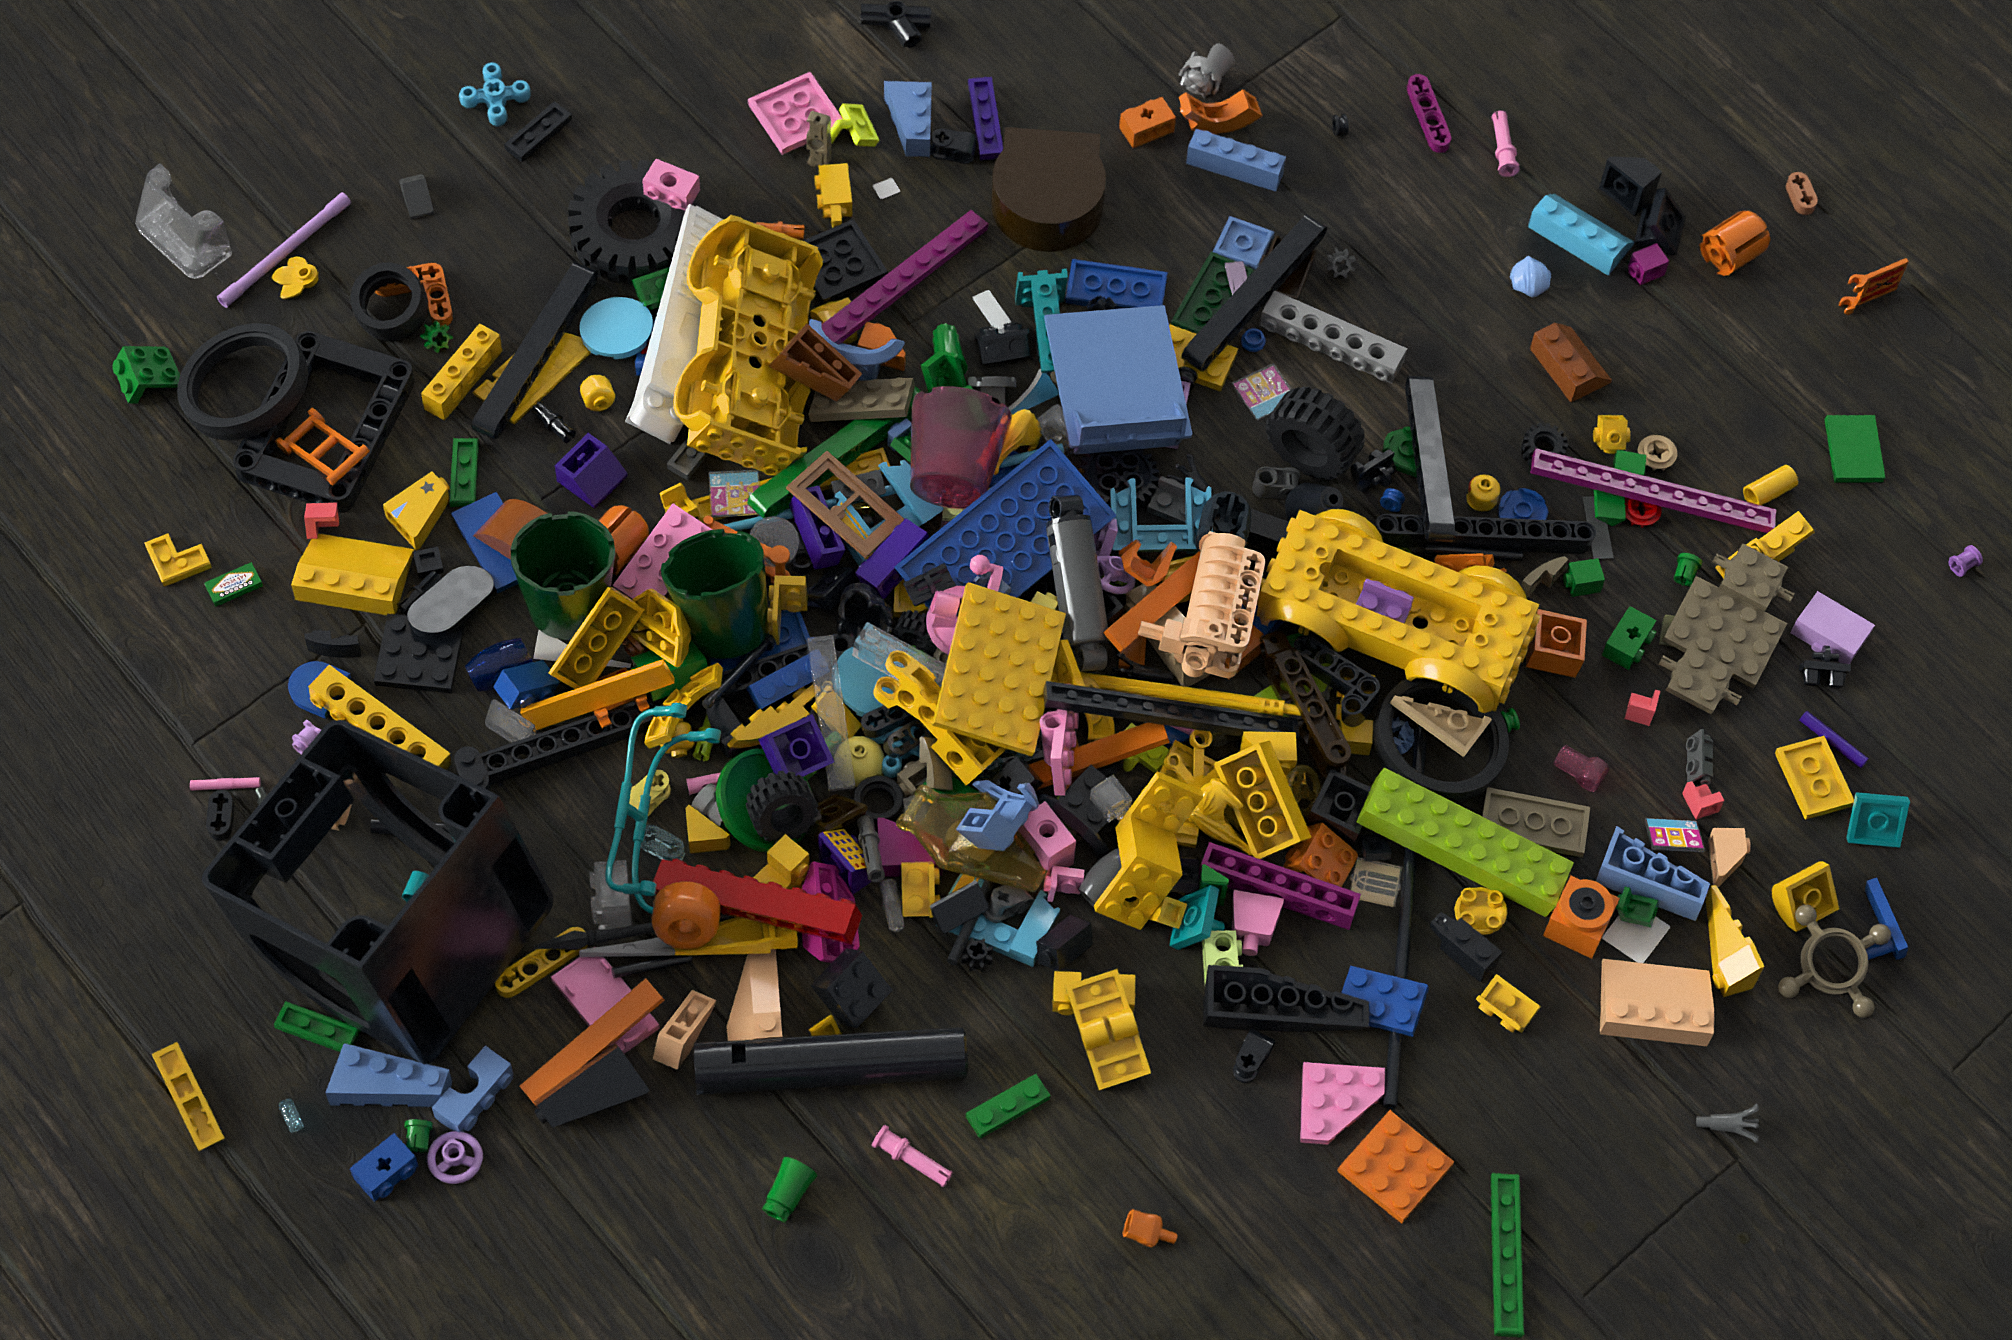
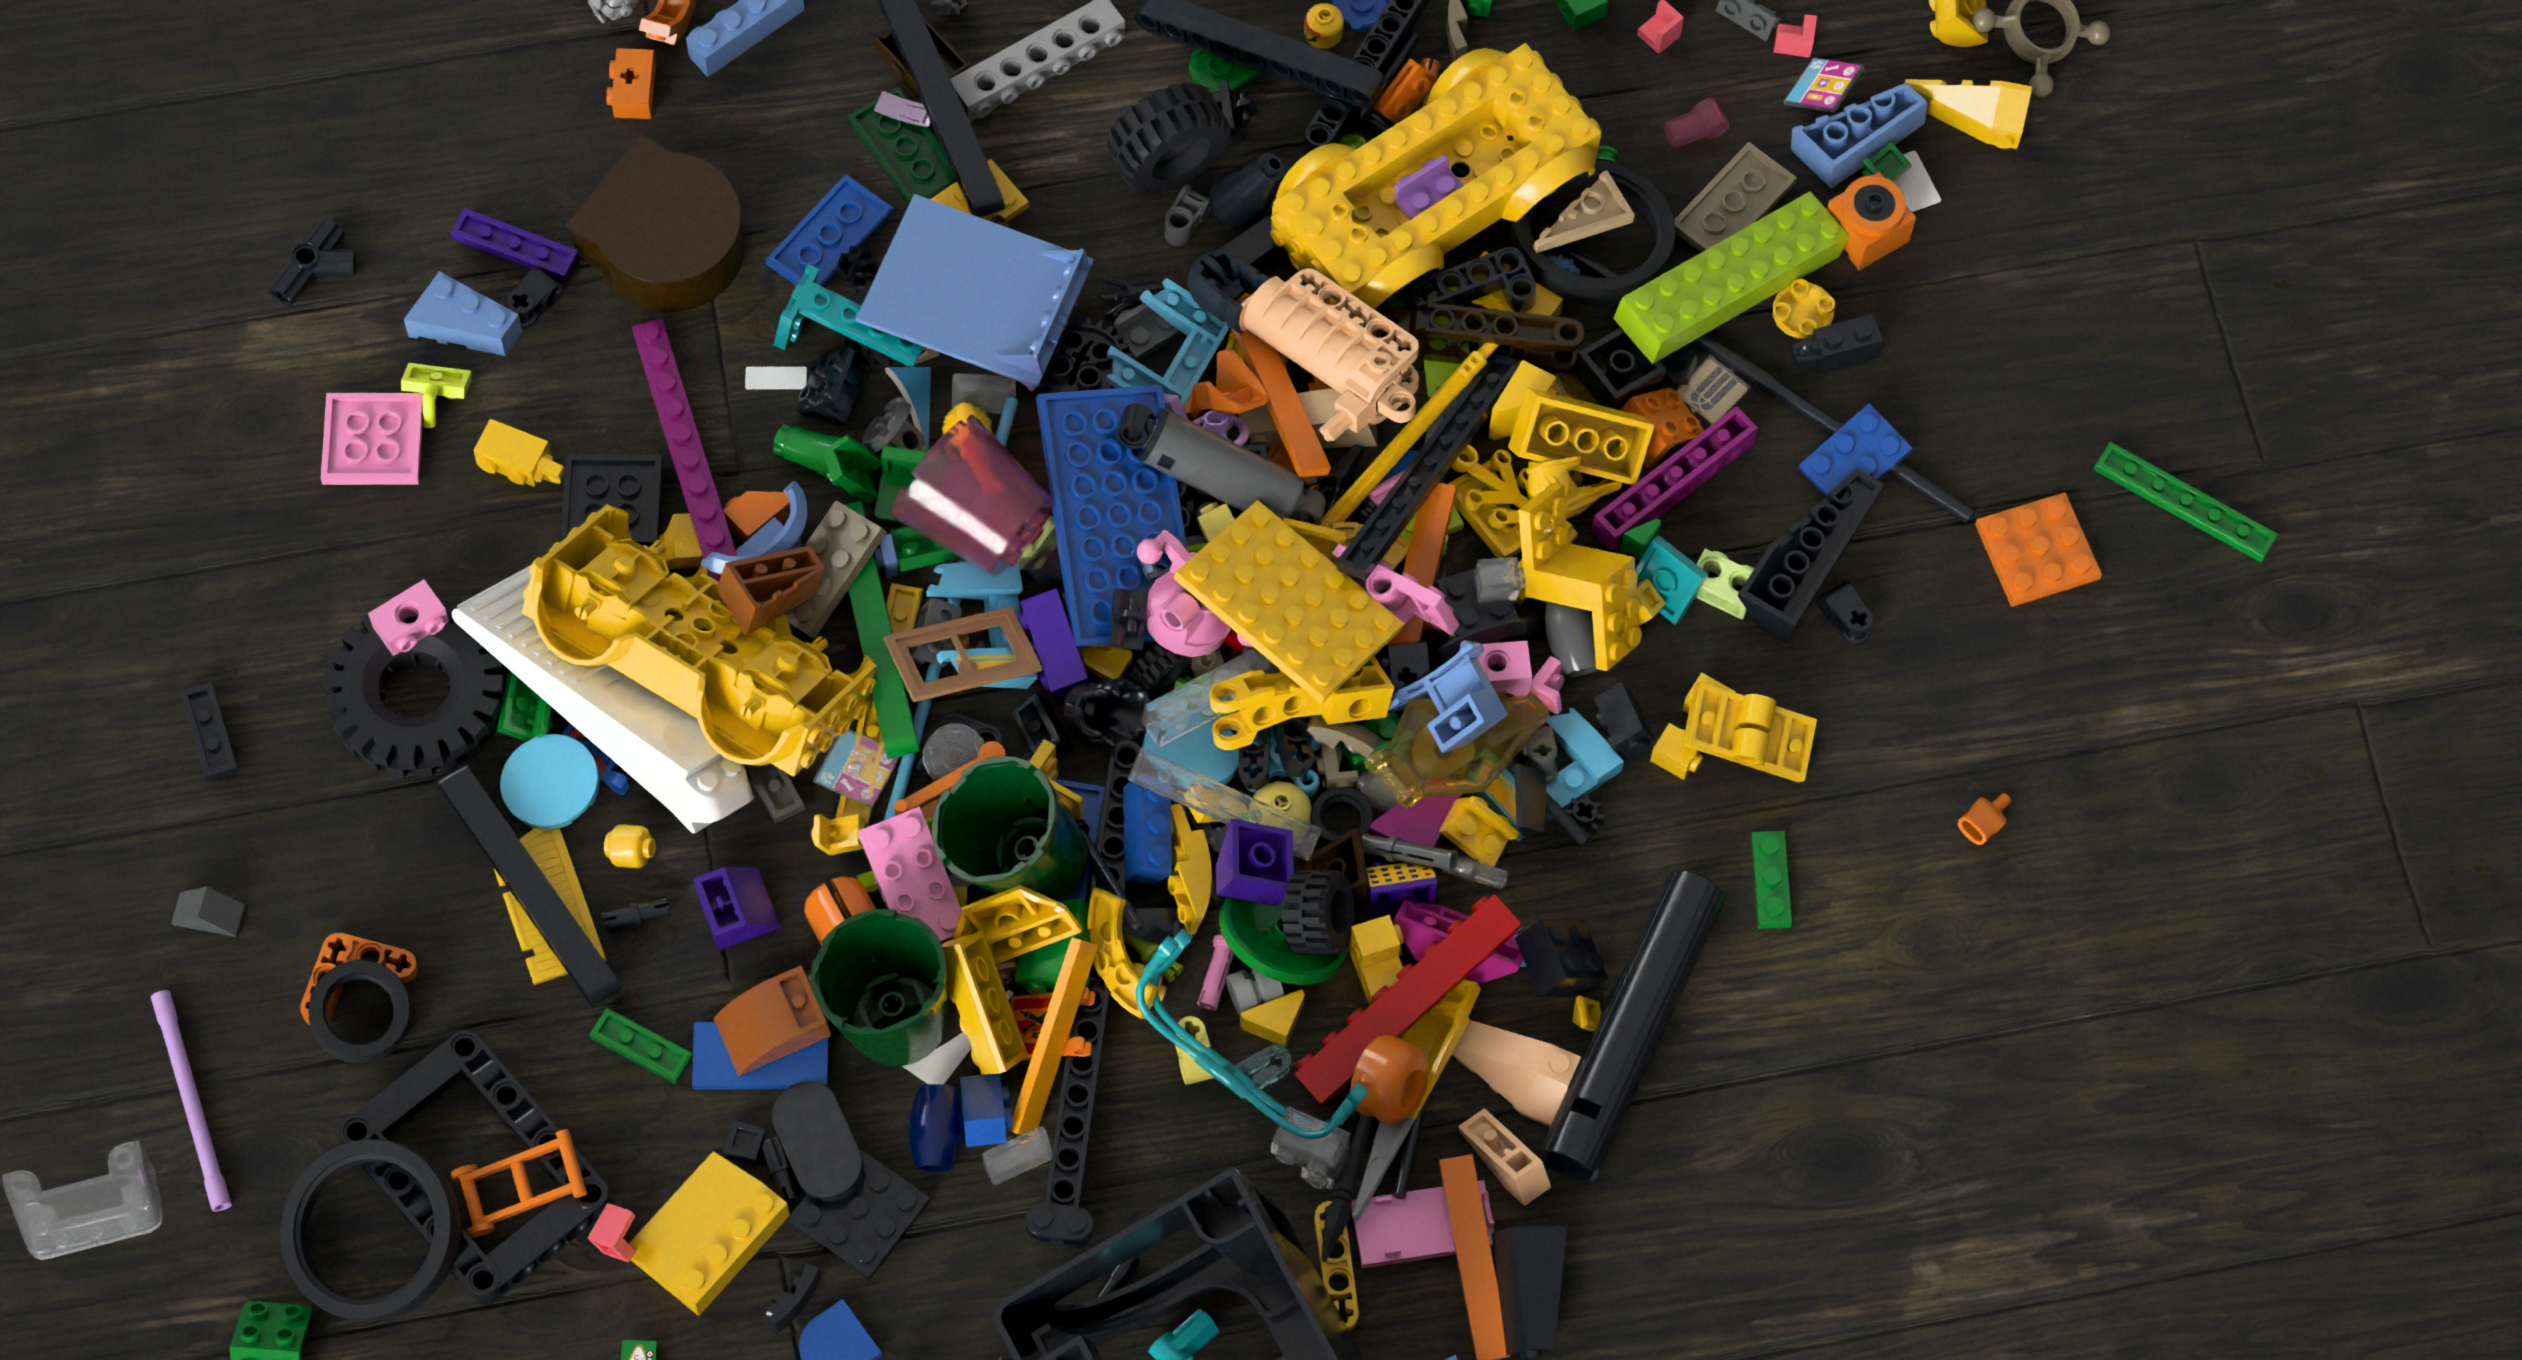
camera: 60 degrees left, 5 degrees up
yellow plate [271,257,319,299] -> none
yellow brick [308,665,451,770] -> none
yellow slope [383,472,450,551] -> none
green gear [420,320,453,353] -> none
yellow brick [421,324,502,421] -> none
medium azure gear [459,63,531,126] -> none
orange pin [756,221,805,241] -> none
green plant [762,1157,818,1222] -> none
dark purple brick [789,486,845,570] -> none
dark tan piece [806,111,831,166] -> none
bright pink pin [872,1125,953,1187] -> none
white sticker [873,178,900,199] -> none
medium blue tile [1213,216,1274,269] -> none
bright pink torso [1231,890,1284,956] -> none
clear piece [1232,363,1291,421] -> none
blue plate [1241,328,1266,352] -> none
bright pink plate [1300,1062,1385,1145] -> none
blue bush [1380,488,1405,512] -> none
yellow bracket [1476,974,1541,1033] -> none
orange brick [1526,609,1587,678] -> none
light nougat slope [1600,959,1714,1046] -> none
dark grey piece [1696,1104,1759,1143] -> none
light nougat slope [1708,828,1750,887] -> none

